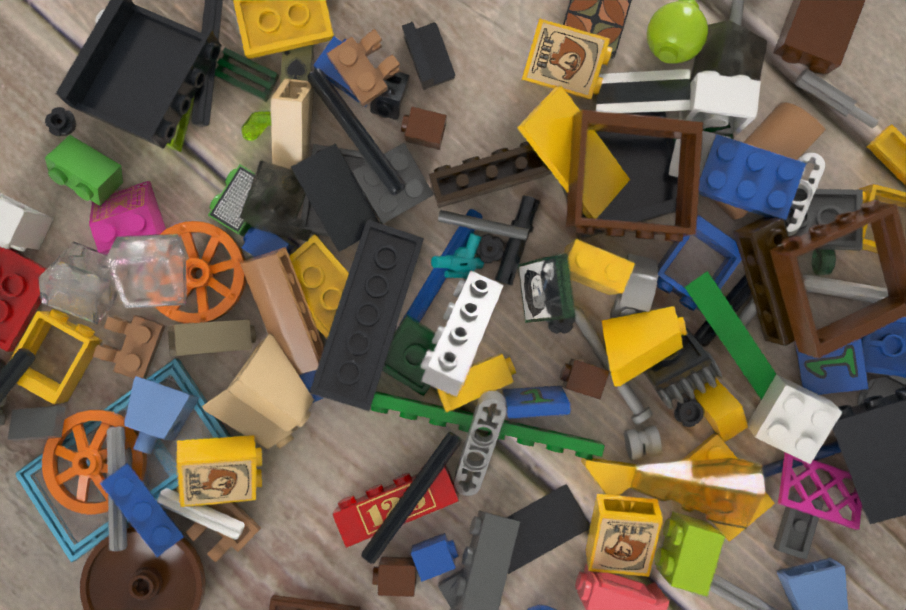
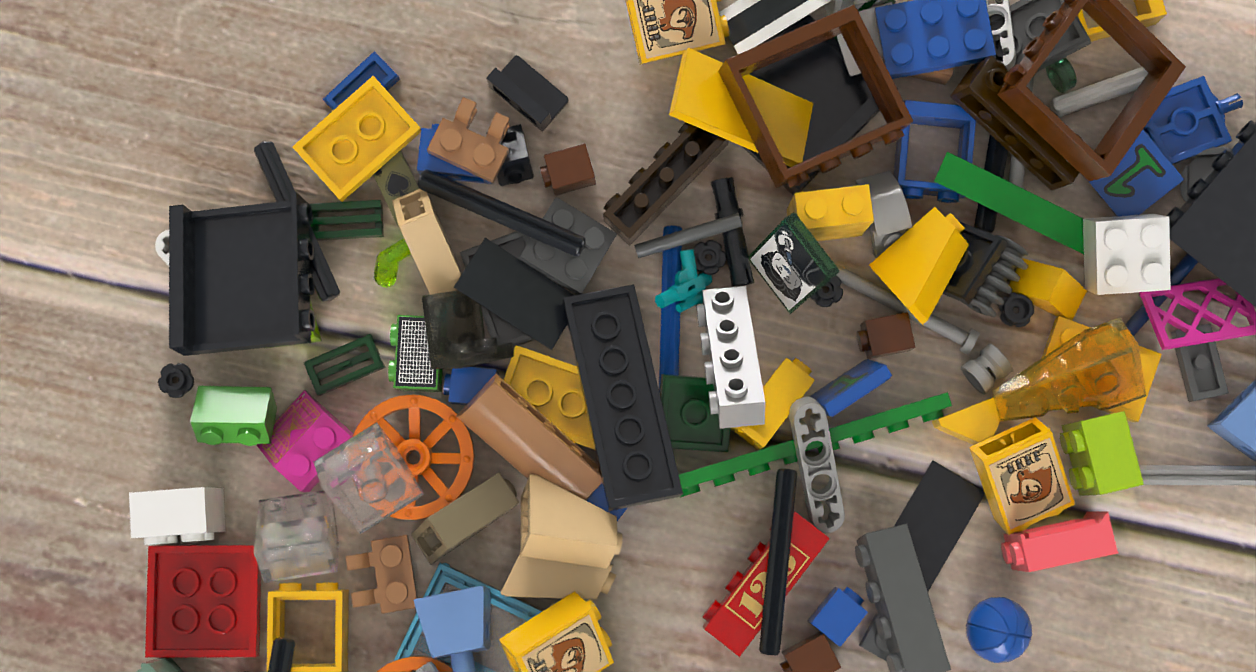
camera: 25 degrees left, 5 degrees down
none -> dark green tile [303,334,385,396]

